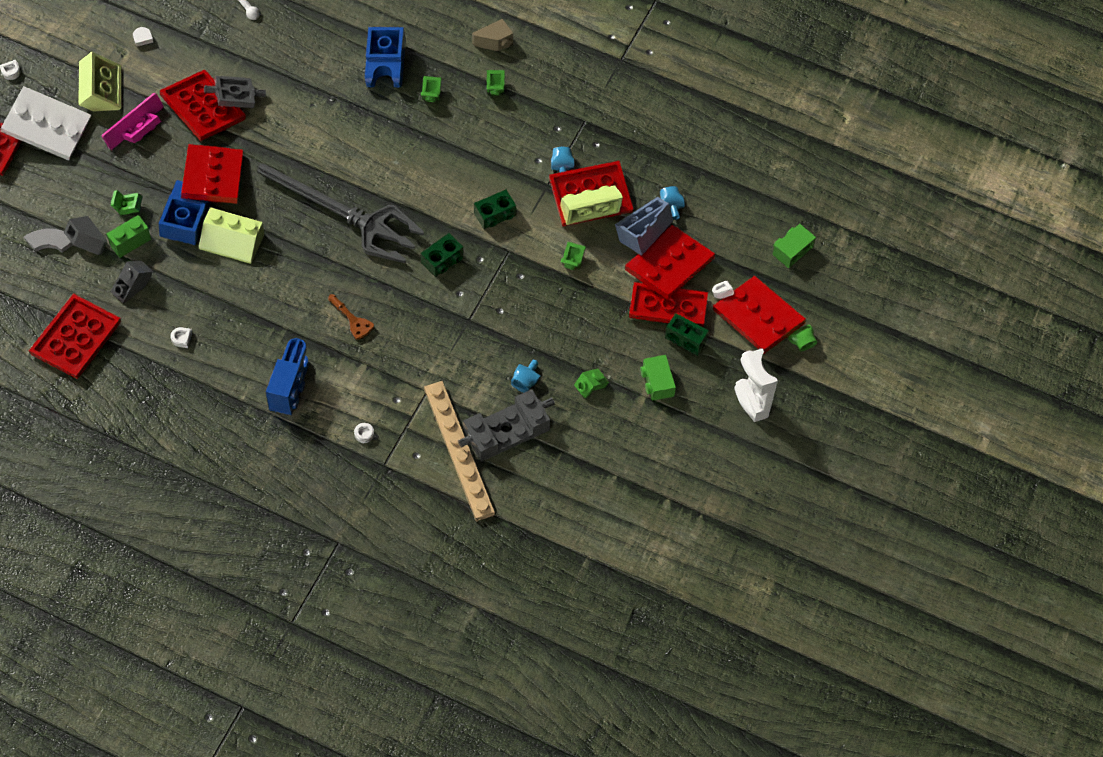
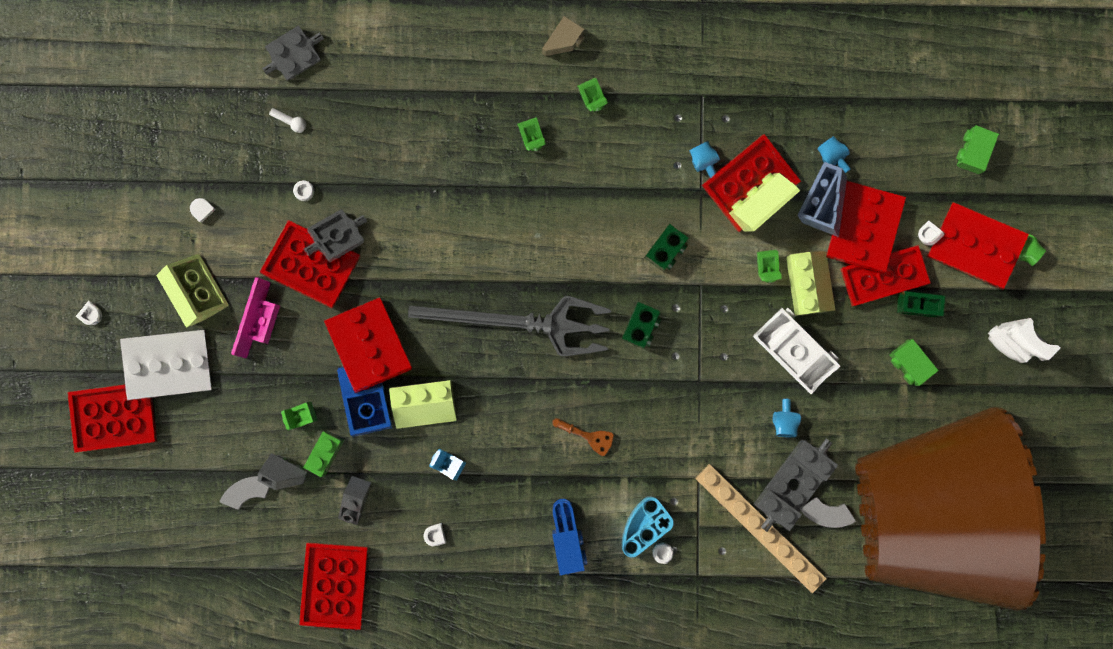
camera: 25 degrees left, 25 degrees up
blue brick [365,27,406,87] -> none
bright green bracket [574,369,609,398] -> none
none -> white tile [293,181,315,201]
none -> dark azure bracket [429,449,466,481]
none -> medium azure beam [622,496,673,557]
none -> white piece [753,308,840,394]
none -> yellowish green slope [786,251,835,316]
none -> light grey tile [801,497,856,528]
none -> reddish brown cone [855,407,1046,610]

